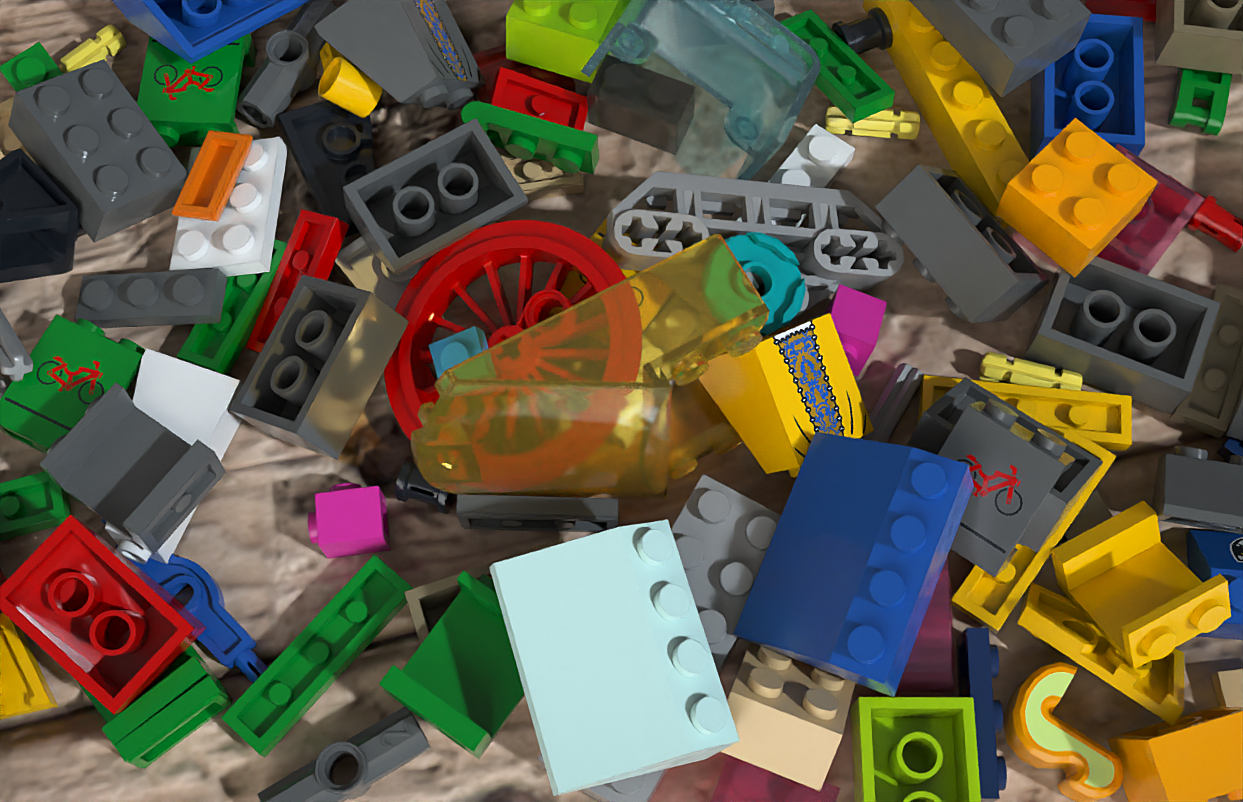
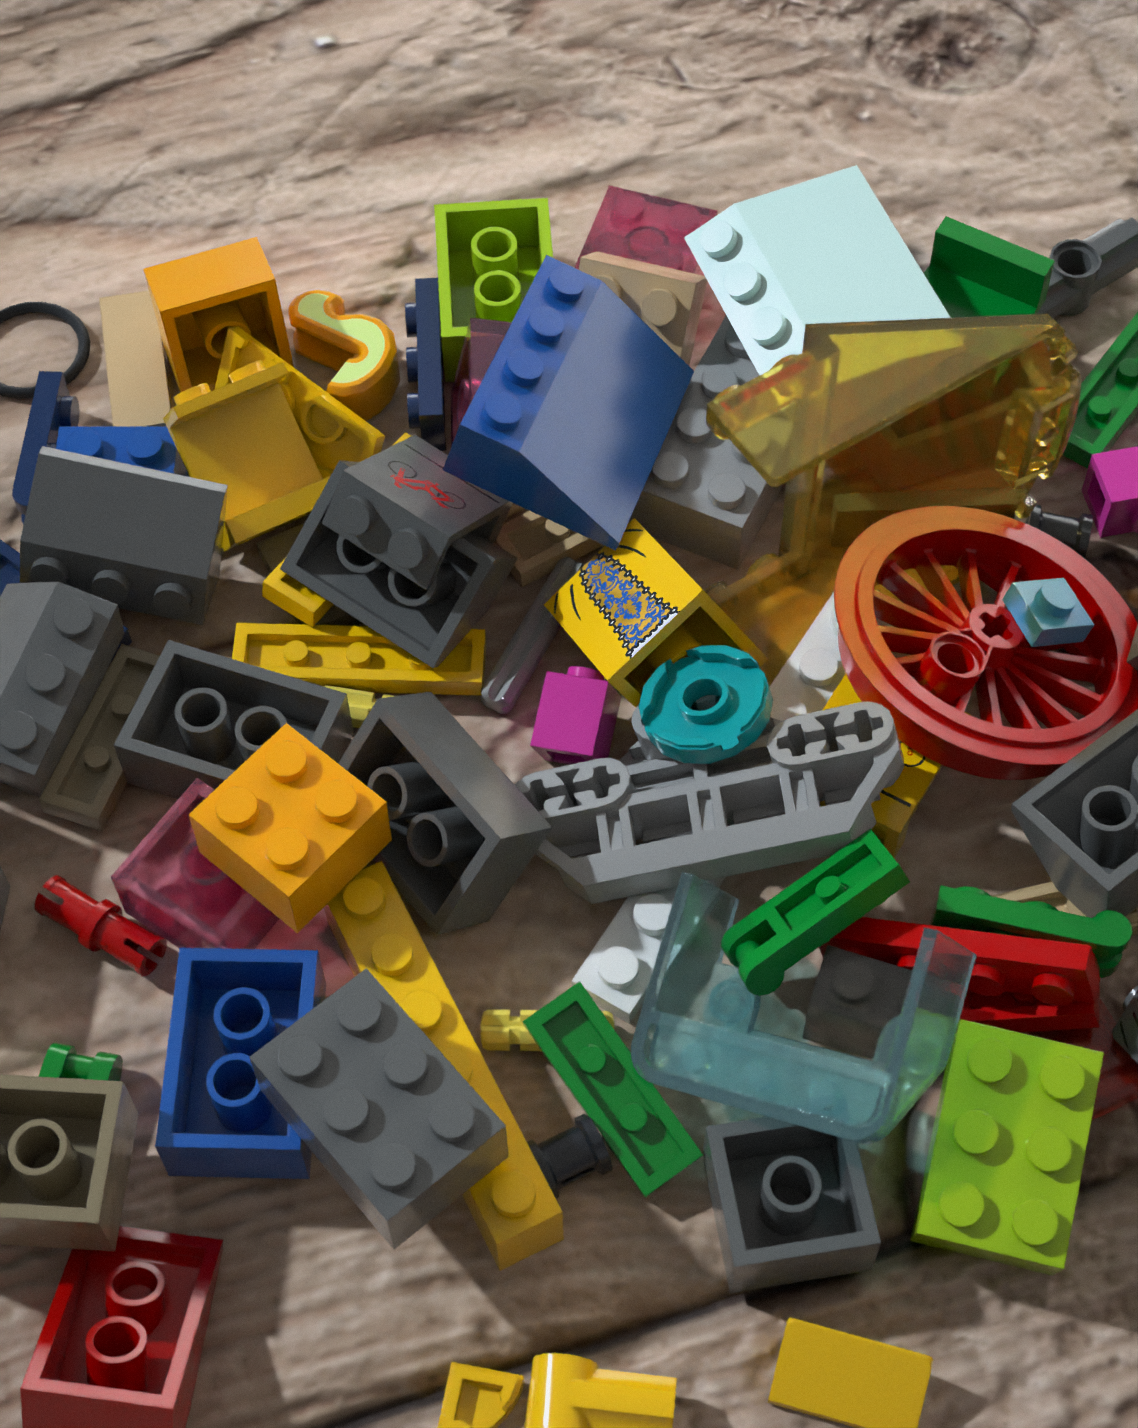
camera: 175 degrees right, 10 degrees down
none -> green plate [721,829,910,996]
none -> red plate [818,917,1100,1006]

